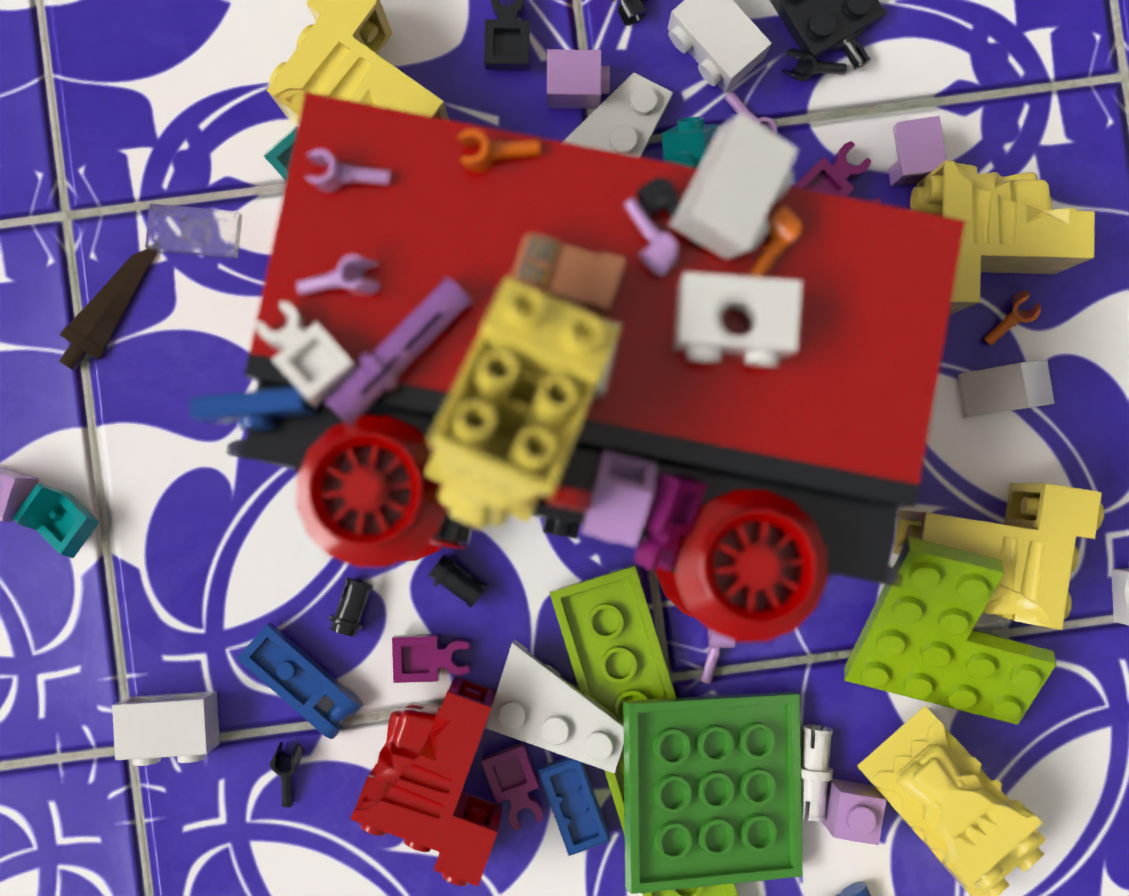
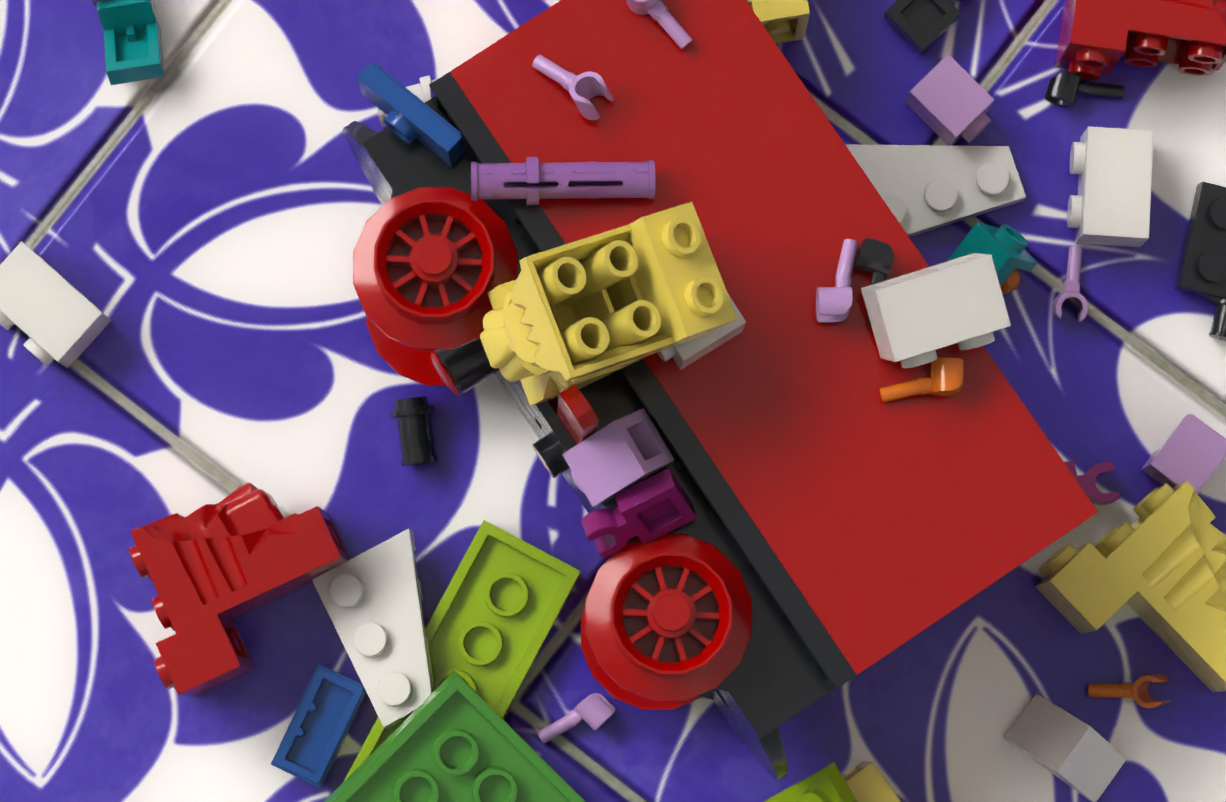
camera: 50 degrees right, 5 degrees down
blue plate [237,622,363,739] -> none
white plate [255,301,357,406] -> none
black hand [270,742,304,808] -> none
black pin [329,577,373,637] -> none
magenta plate [392,634,471,683] -> none
orange hand [458,129,540,172] -> none
magenta plate [481,742,543,831] -> none
nougat leg [510,234,626,319] -> none
white brick [673,272,802,367] -> none
black hand [782,48,847,82] -> none
magenta plate [793,141,871,197] -> none

